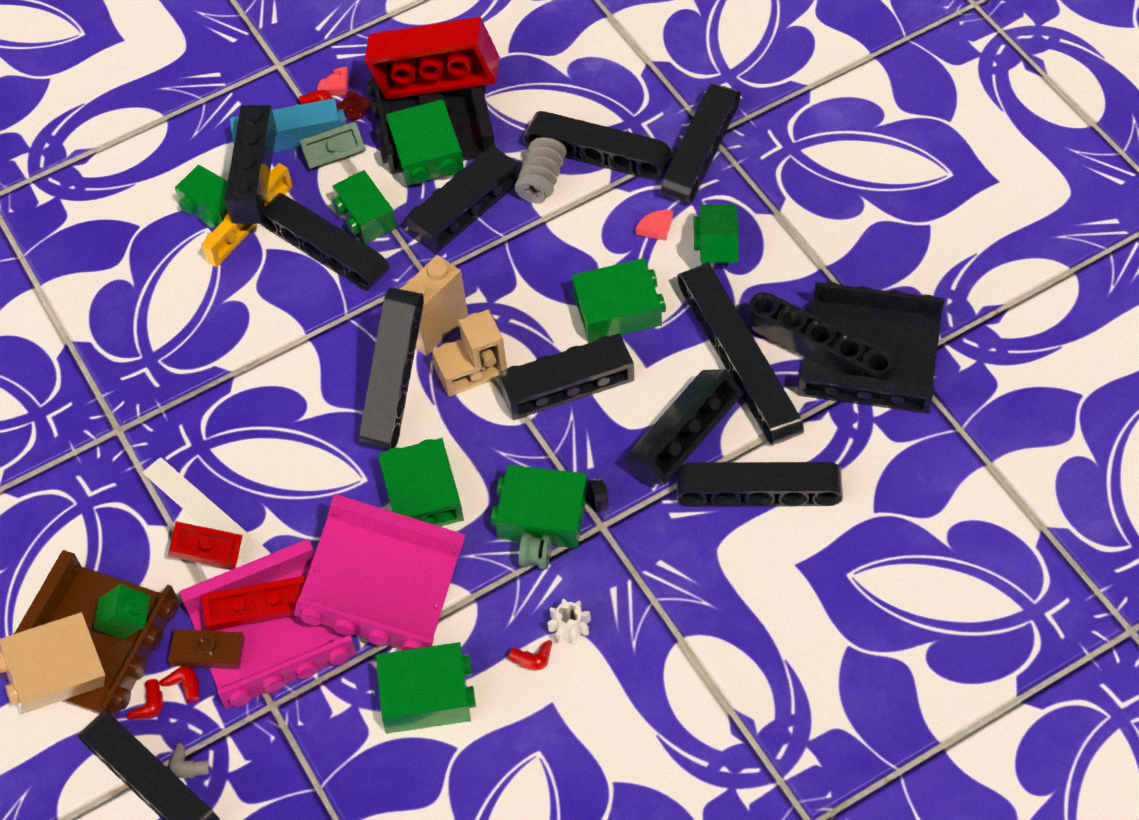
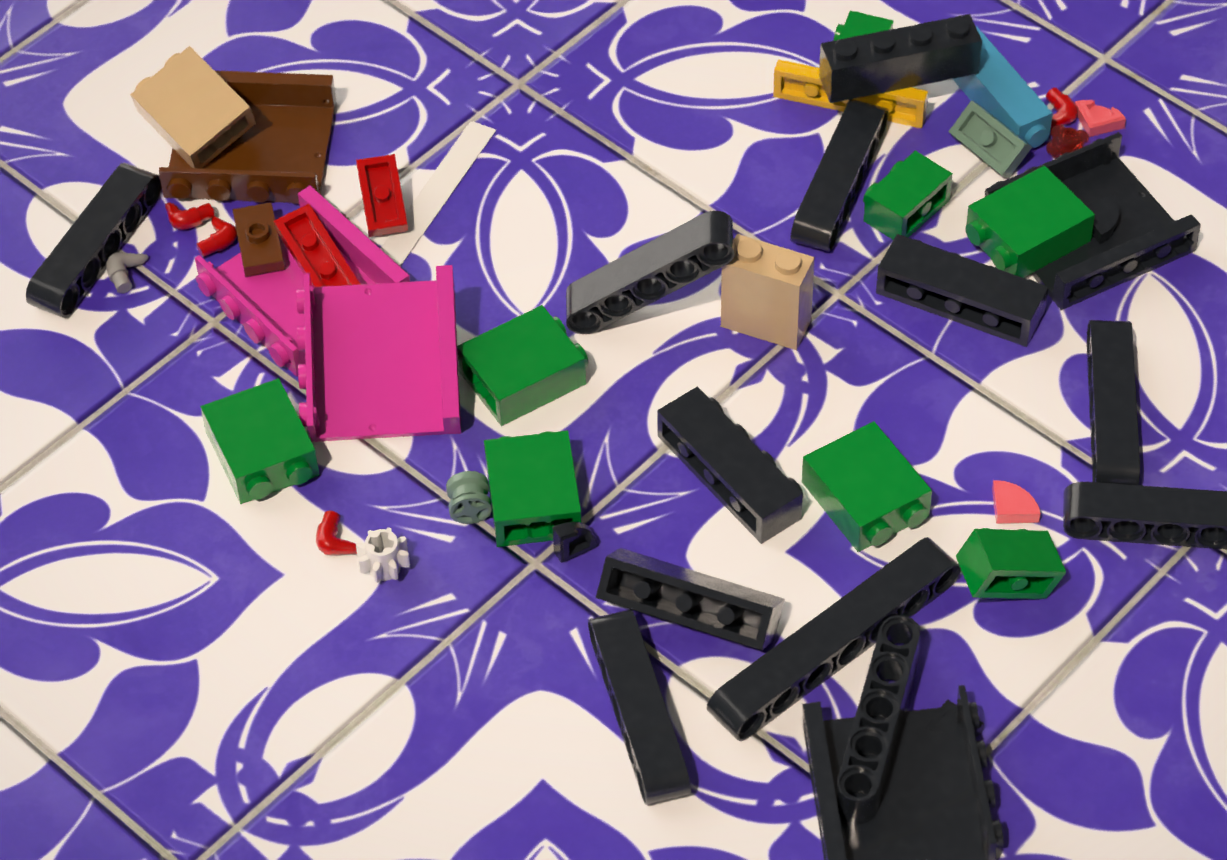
camera: 70 degrees right, 5 degrees down
green brick [93,584,150,640] -> none
red brick [365,16,500,100] -> none
tan brick [431,309,507,397] -> none
light grey piece [515,137,567,204] -> none

